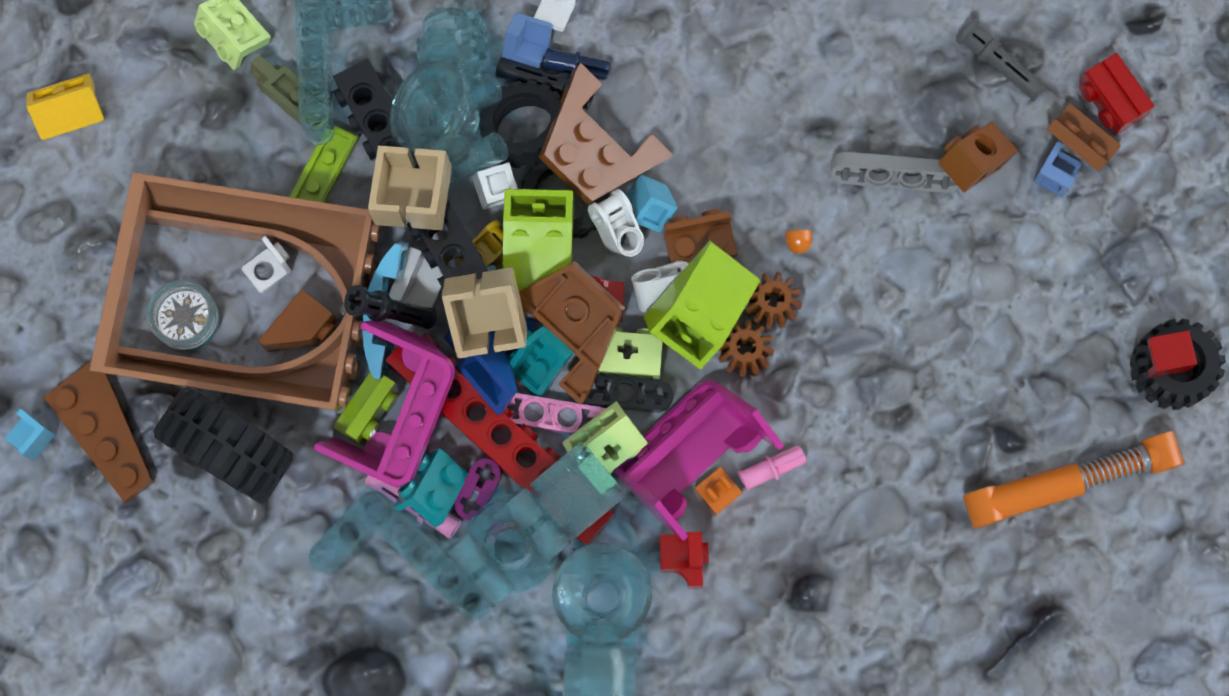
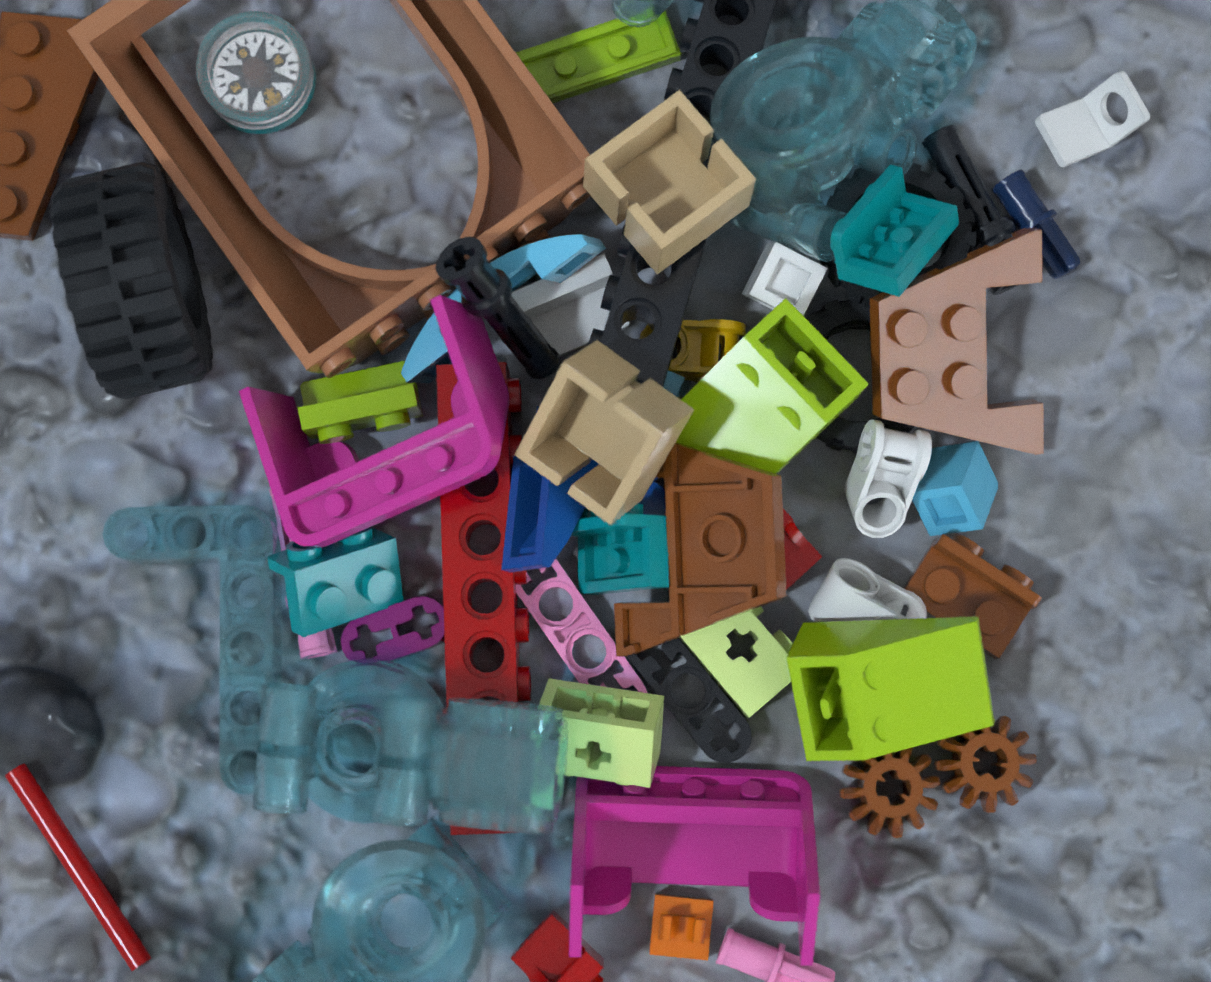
camera: 45 degrees right, 5 degrees up
white bracket [242,236,292,293] -> none
dark orange slope [258,289,337,352] -> none
medium blue panel [502,12,553,68] -> none
orange hinge [785,230,813,254] -> none
none -> teal bracket [830,164,959,297]

